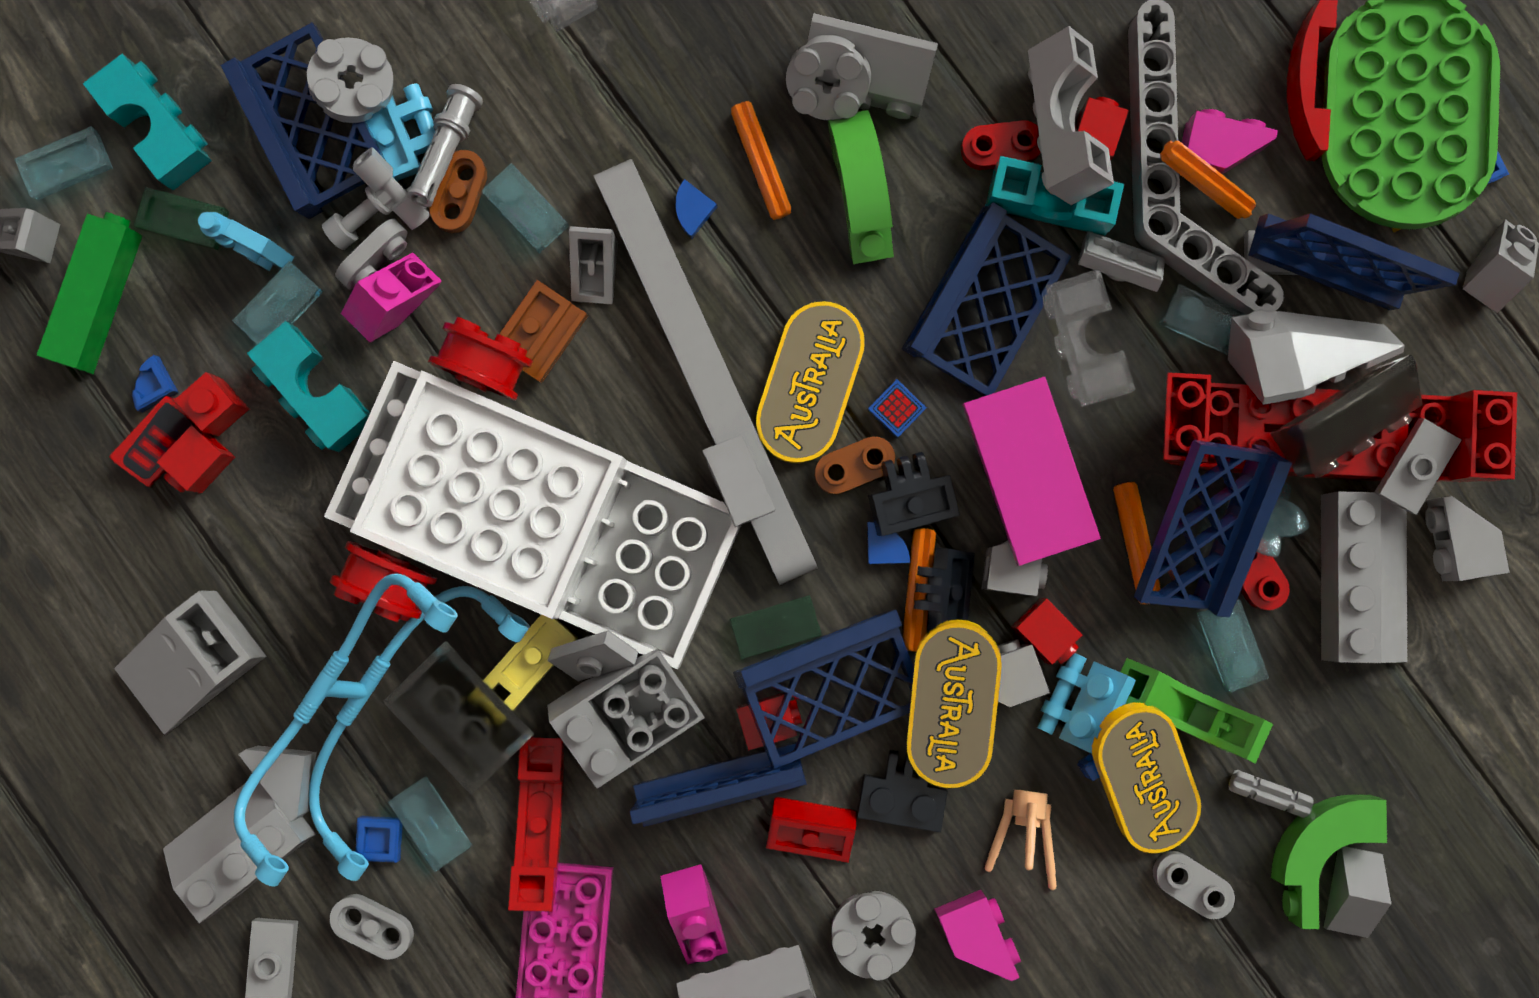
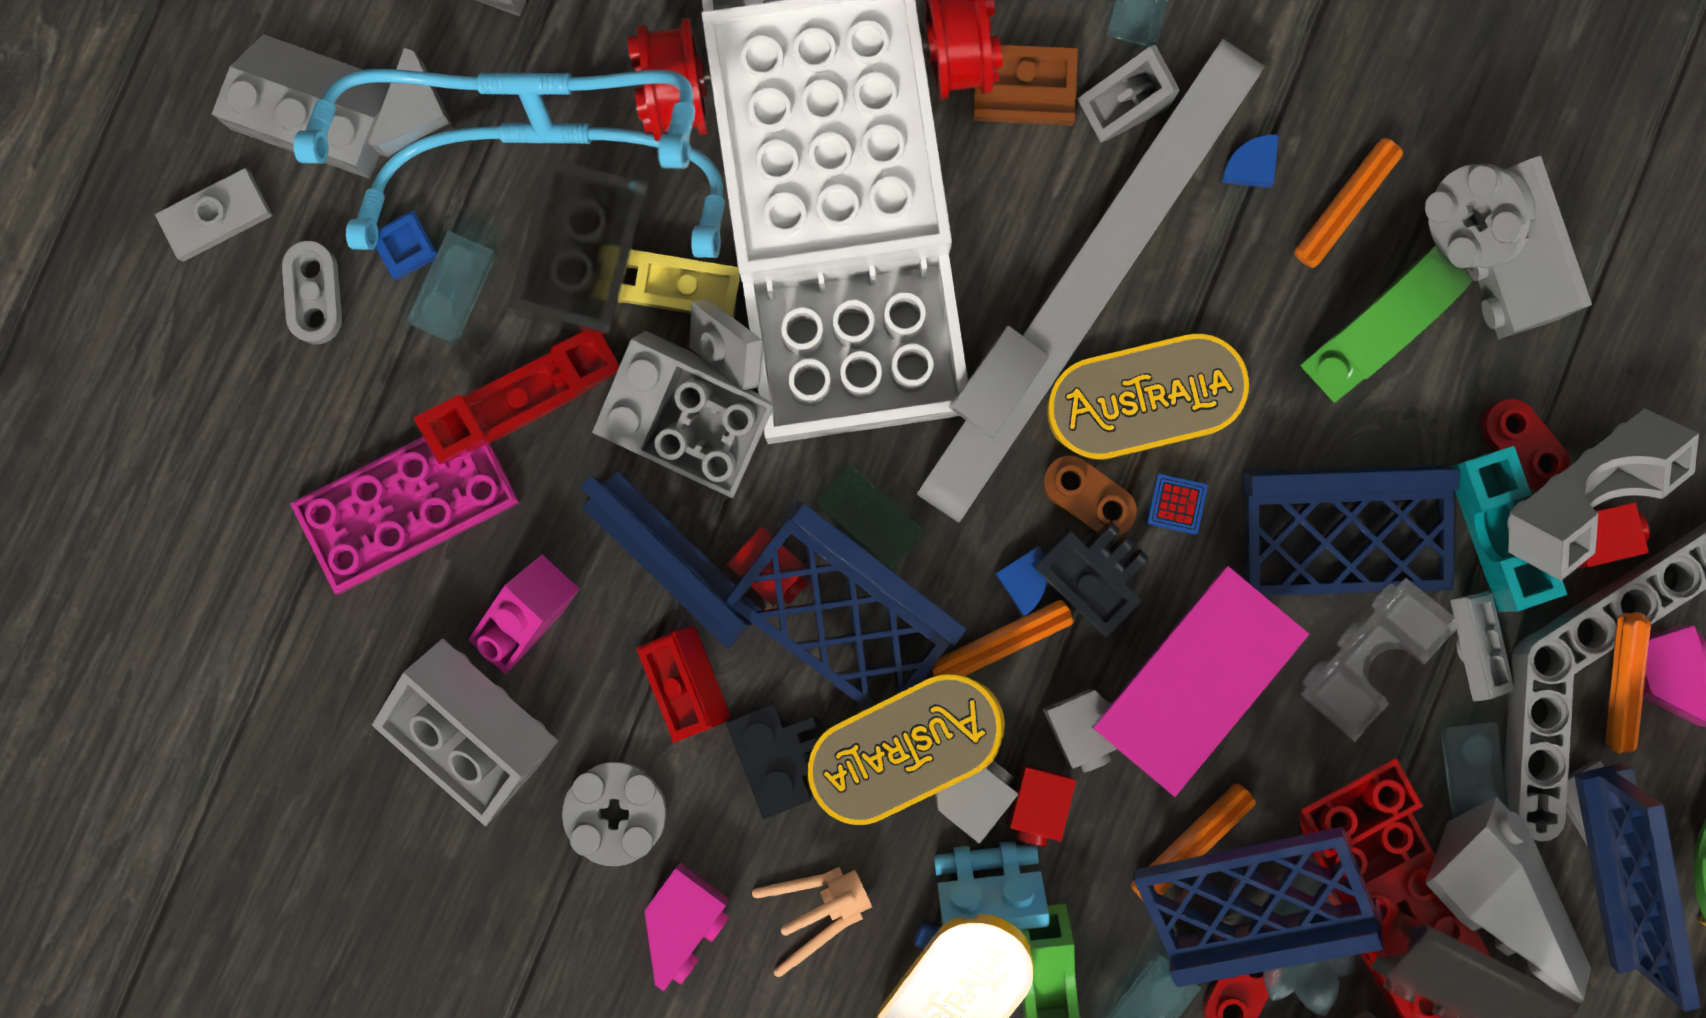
camera: 60 degrees right, 0 degrees up
black hinge [914,548,975,632] -> none

